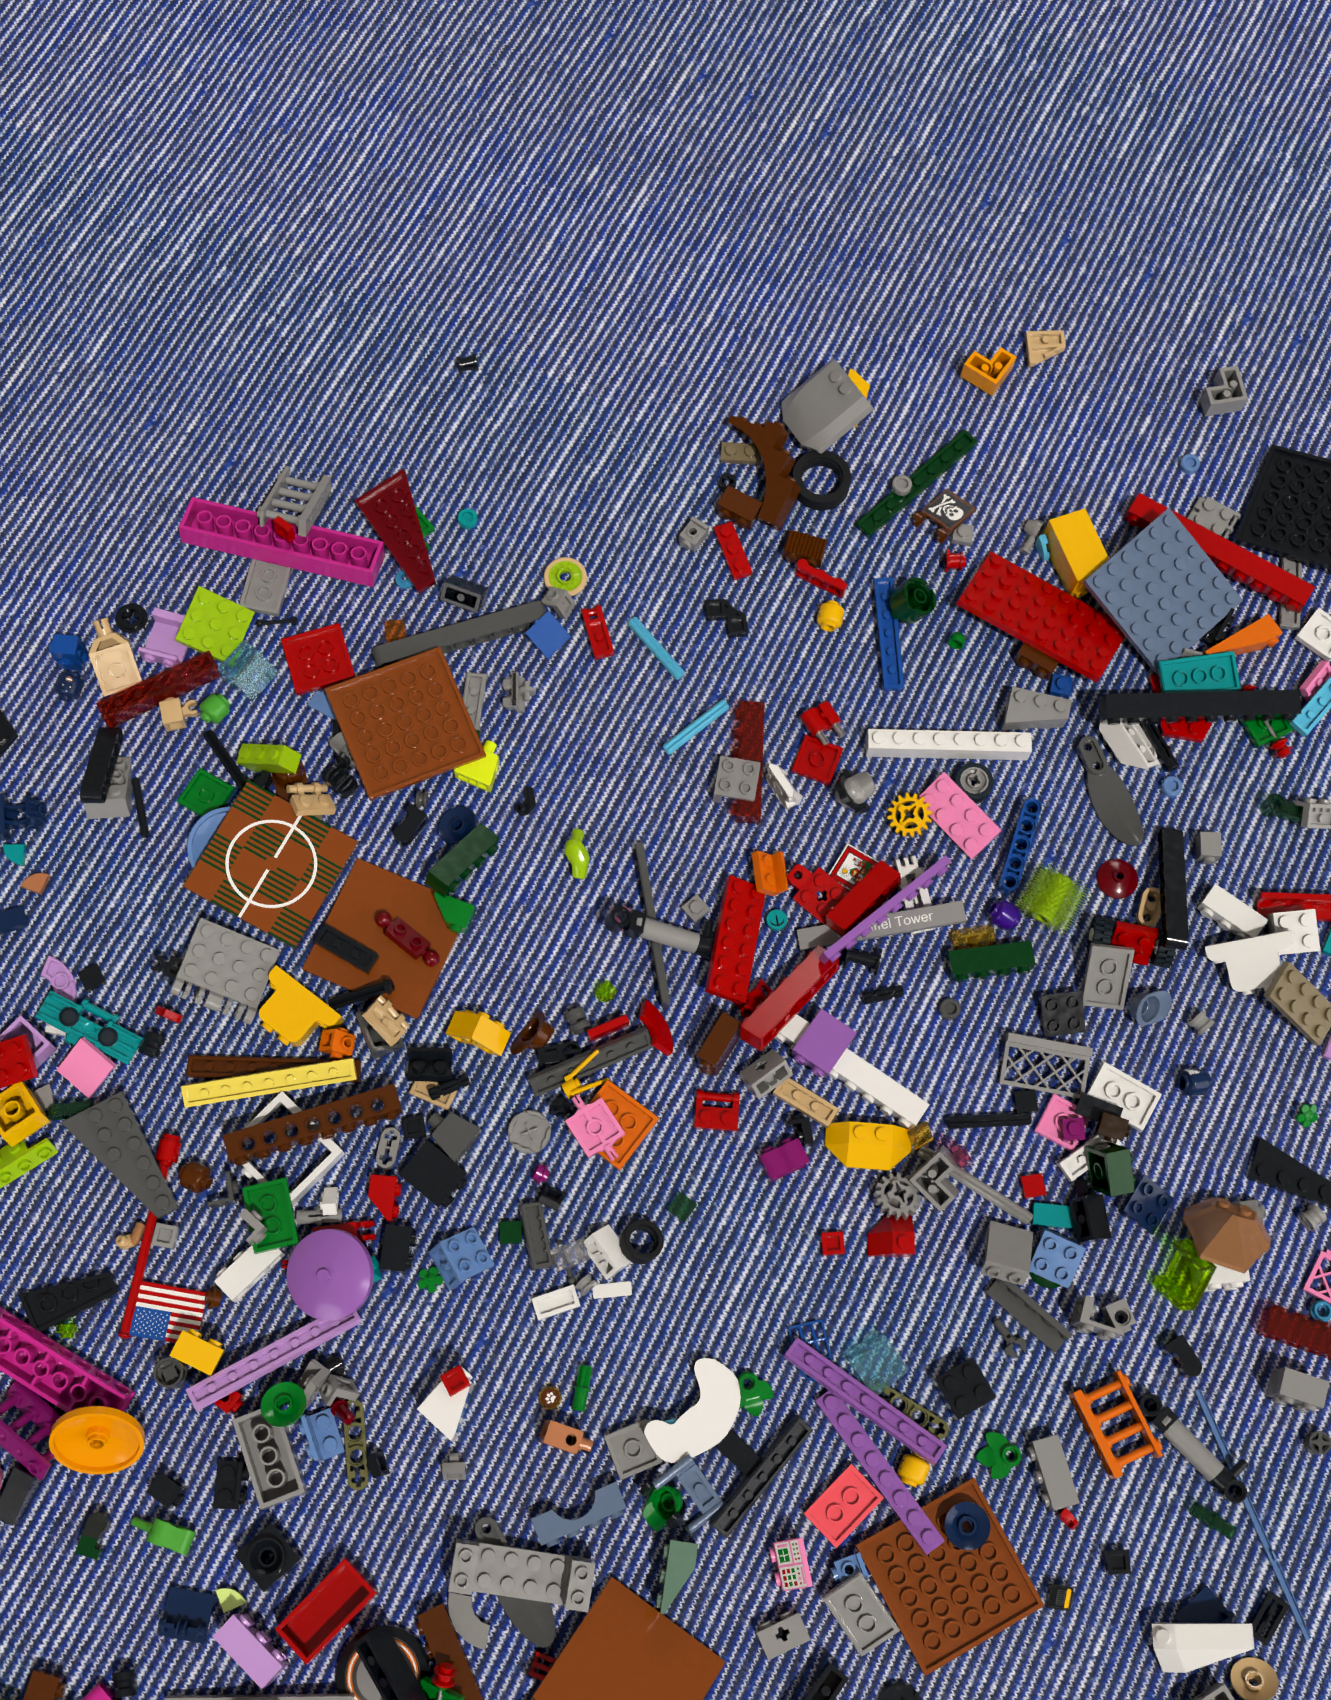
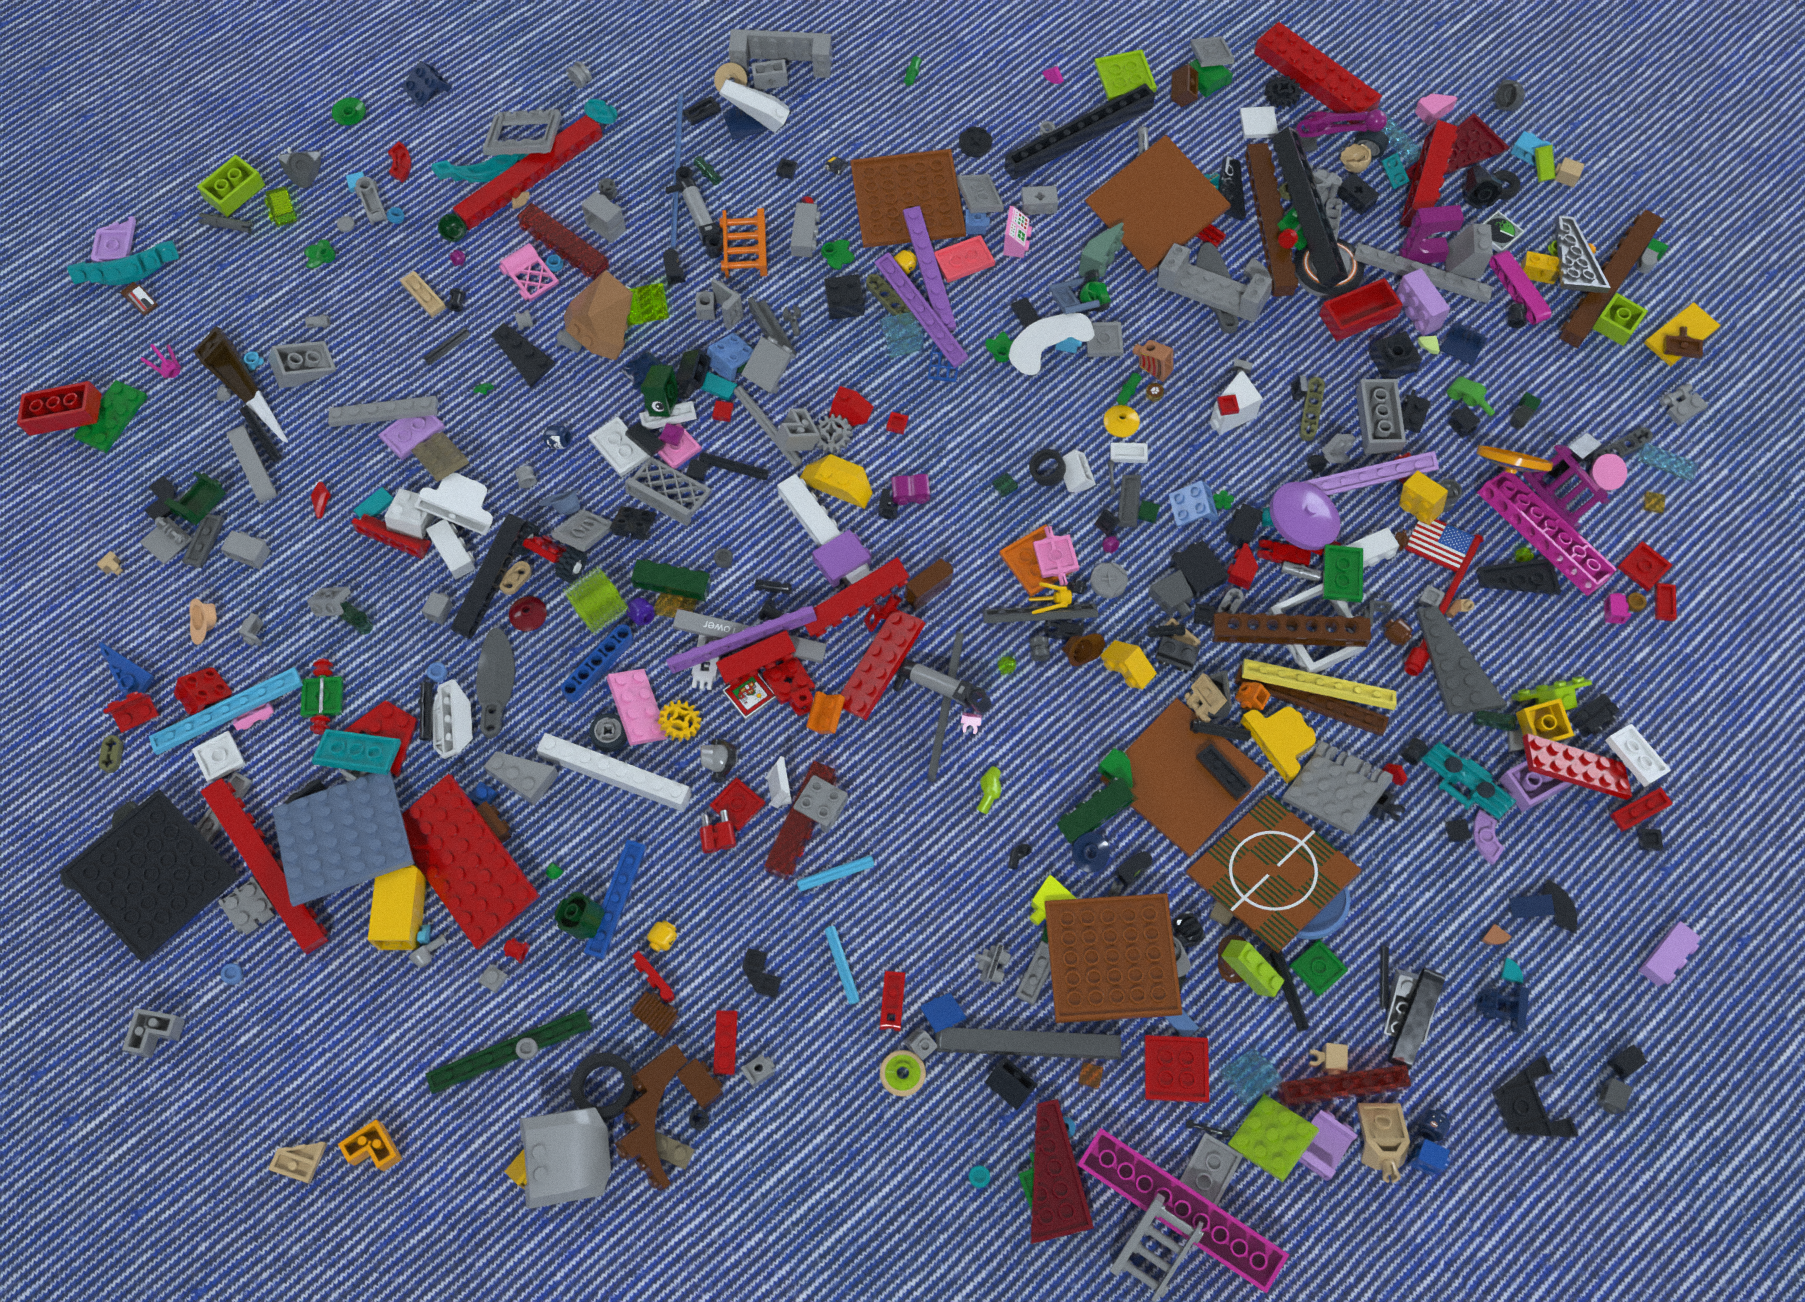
camera: 155 degrees left, 5 degrees down
bright pink tile [57,1037,116,1098] -> none
black gear [115,603,148,635] -> none
bright green head [199,694,230,724] -> none
light grey bracket [239,1208,268,1246] -> none
green dish [261,1382,307,1427] -> none
red tile [273,516,295,543] -> none
tan plate [286,782,336,816] -> none
medium blue bracket [298,1408,346,1462] -> none
white piece [320,1187,339,1215] -> none
light grey bracket [320,1374,360,1406] -> none
dark red axle [329,1397,355,1425] -> none
dark red plate [375,911,440,967] -> none
sand blue arch [531,1482,627,1548] -> none
clear brick [550,1238,590,1272] -> none
light grey bush [575,1274,597,1296] -> none
red tile [587,1014,629,1043] -> none
white sticker [593,1281,632,1299] -> none
red tile [639,1000,673,1056] -> none
light grey plate [681,894,711,924] -> none
red plate [694,1089,740,1132] -> none
black tile [708,1414,813,1539] -> none
light grey brick [739,1049,793,1100] -> none
teal tile [766,909,787,932] -> none
tan plate [773,1078,839,1129] -> none
clear yellow tile [907,1121,933,1150] -> none
flag [913,489,977,543] -> none
dark blue dish [944,1502,991,1550] -> none
clear pink tile [950,1145,973,1169] -> none
dark brown brick [1095,1112,1131,1143] -> none
black brick [1098,690,1301,725] -> none
orange slope [1203,614,1283,655] -> none
none -> yellow dish [1103,405,1140,438]

